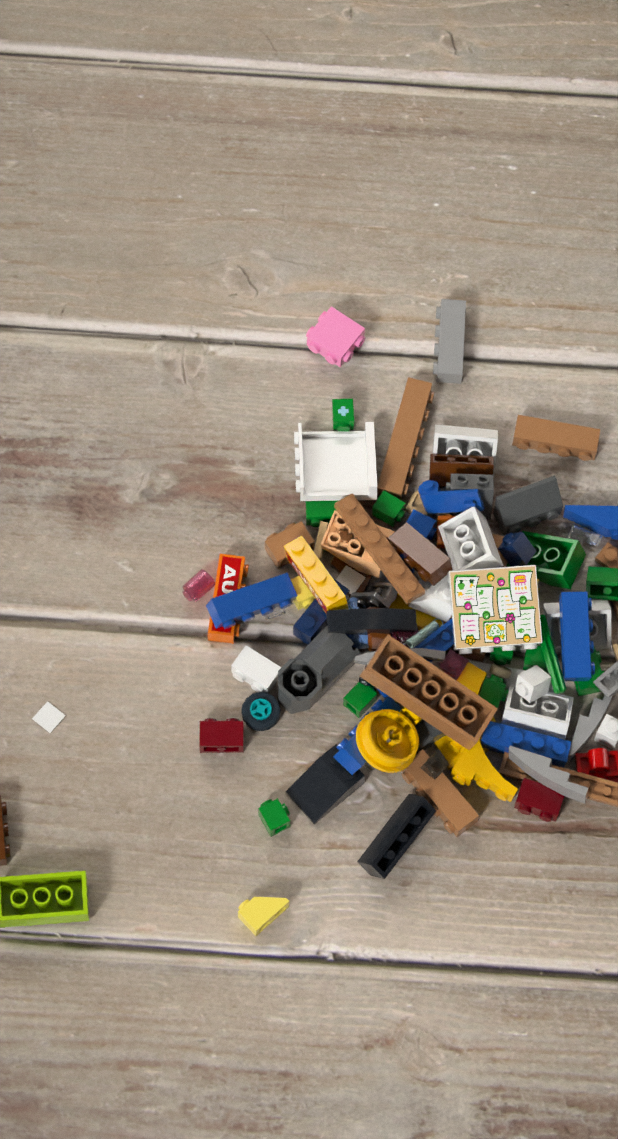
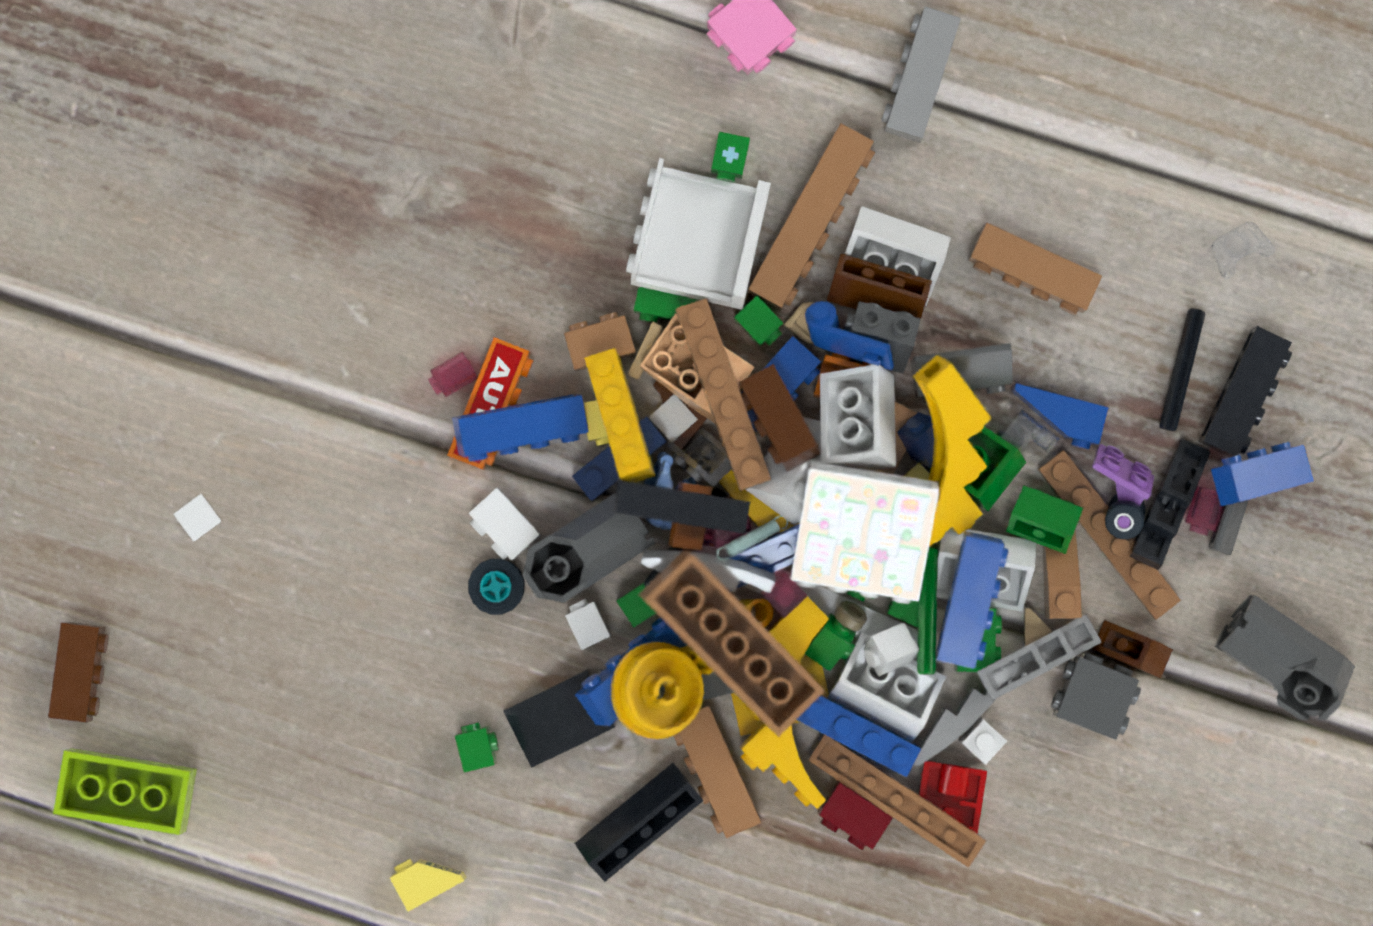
camera: 20 degrees right, 20 degrees up
dark red brick [199,718,244,753] -> none
clear smoke slope [420,749,449,779] -> none
light grey slope [508,746,589,804] -> none
none -> white brick [565,599,611,650]
none -> yellow arch [913,355,991,548]

